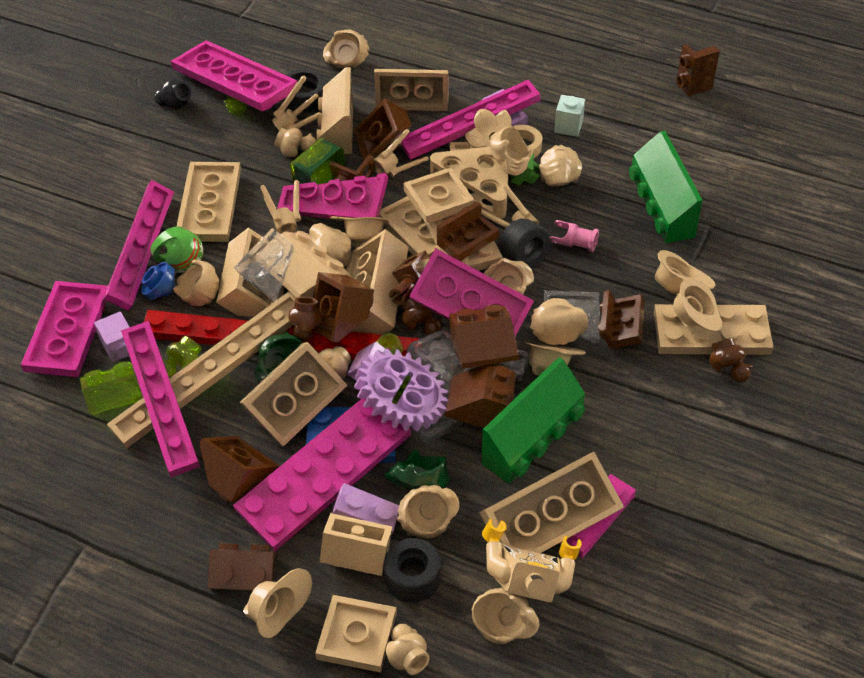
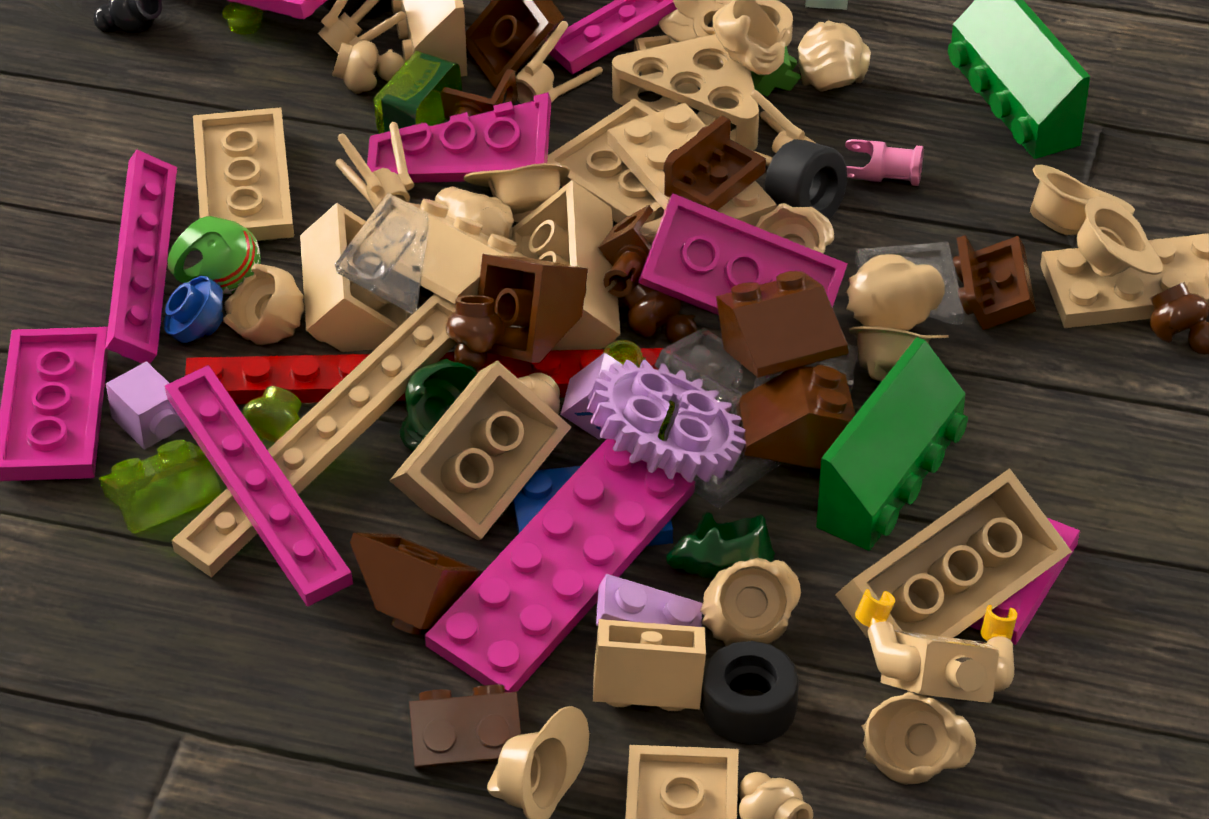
camera: 10 degrees left, 5 degrees down
tan plate [404,167,474,224] -> none

